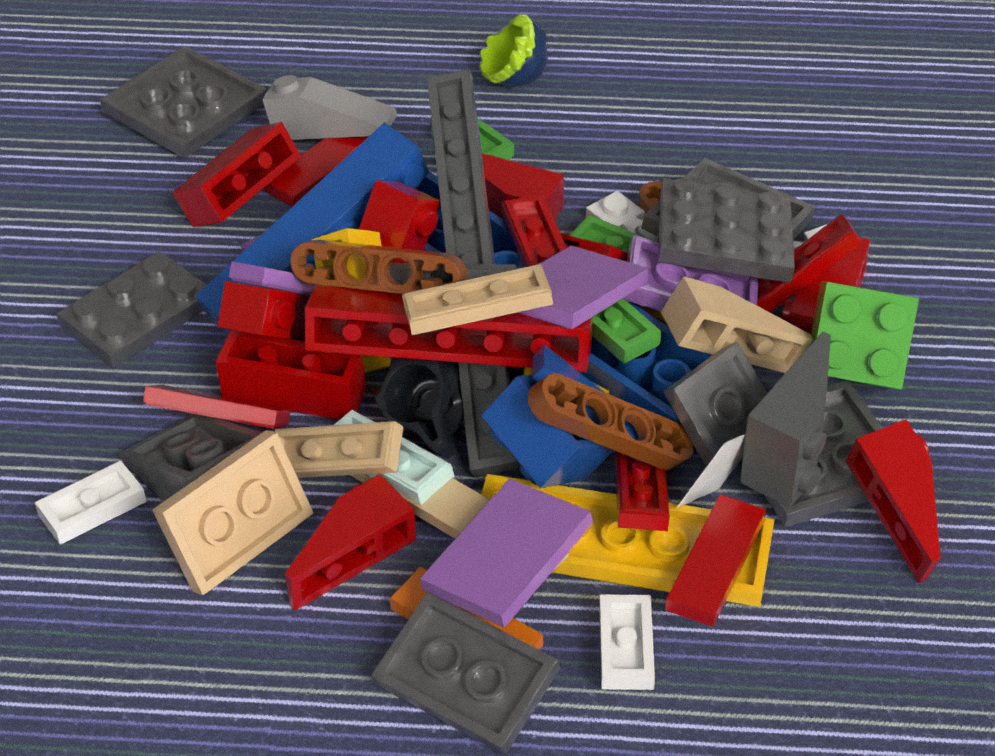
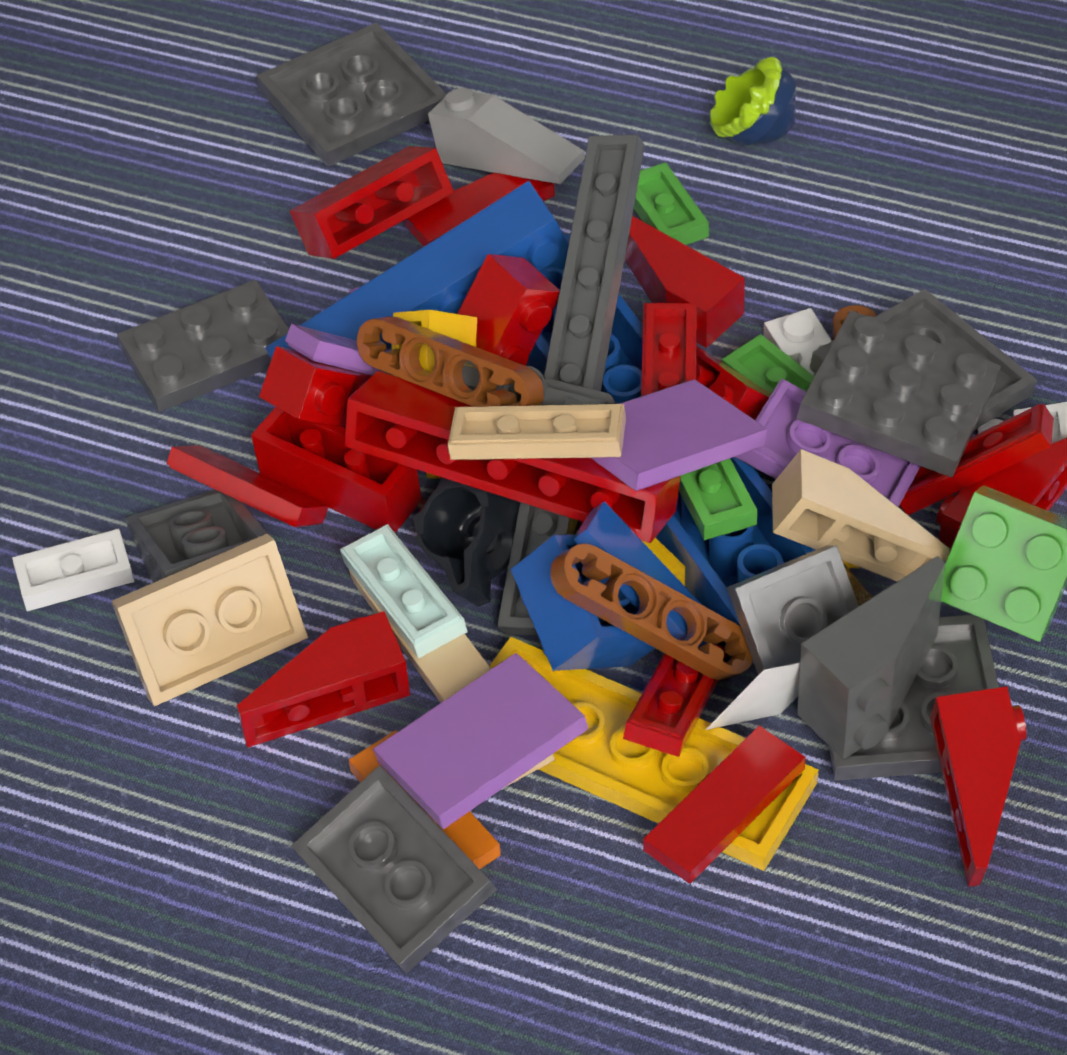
camera: 20 degrees right, 5 degrees up
tan tile [275,421,403,478] -> none
white plate [599,595,655,690] -> none

